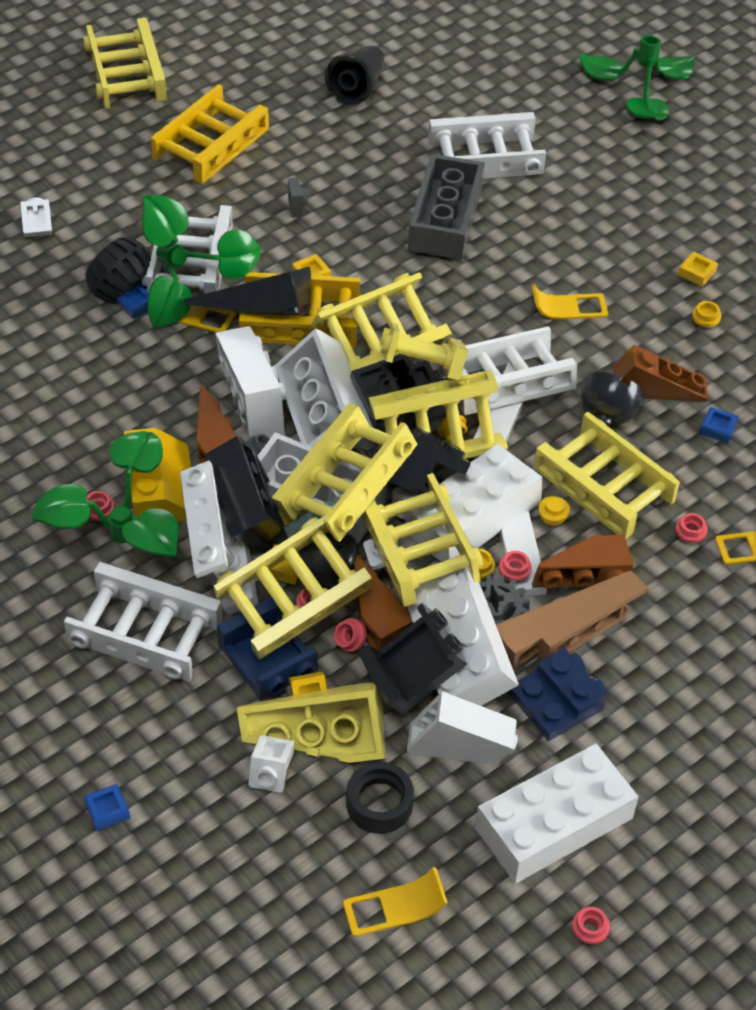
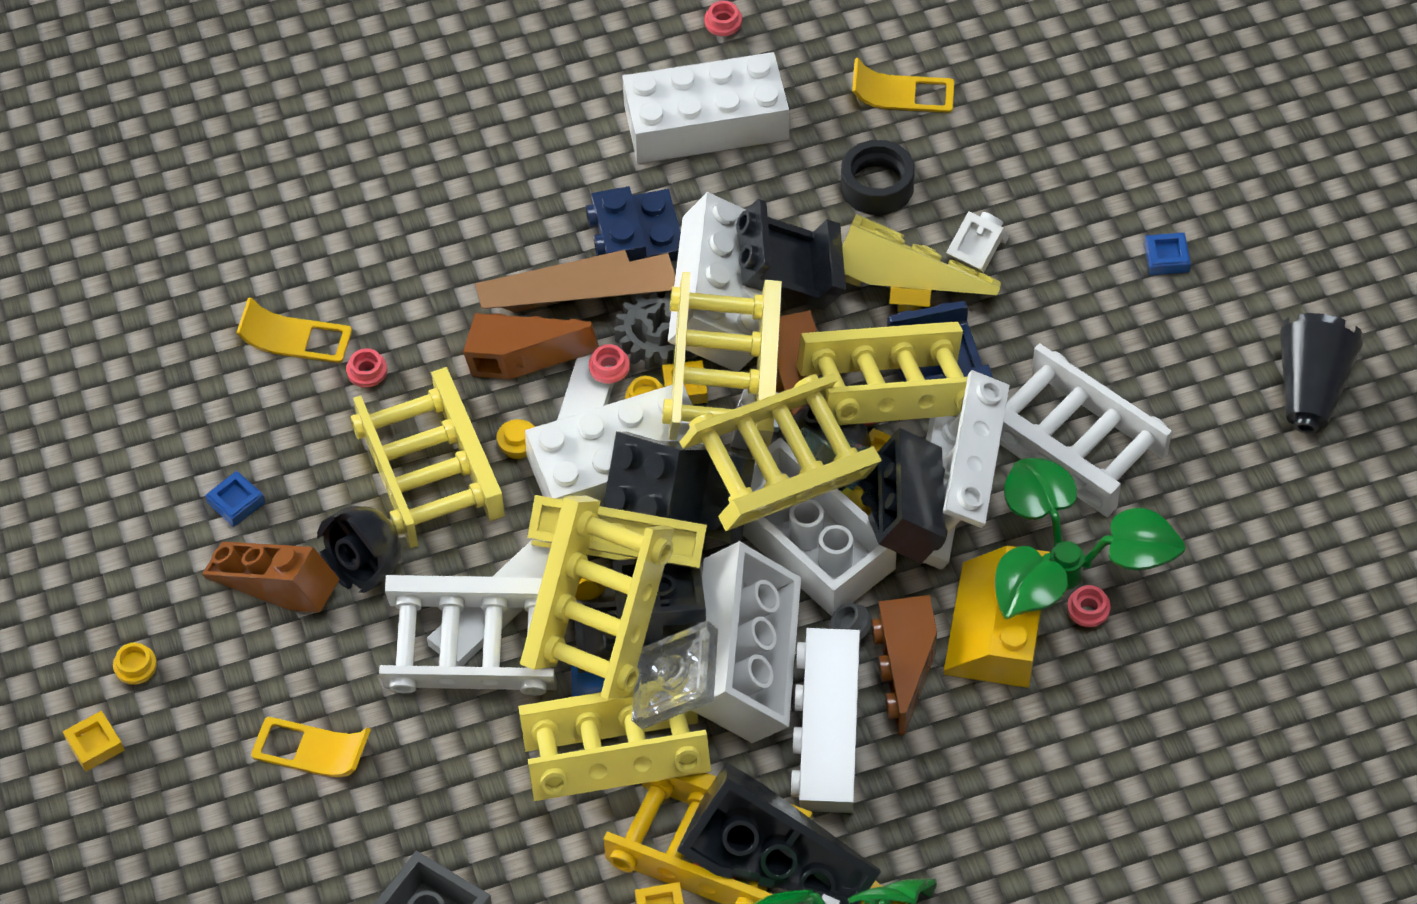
camera: 155 degrees left, 5 degrees up
white slope [407,691,518,765] -> none
none -> clear plate [631,621,718,729]

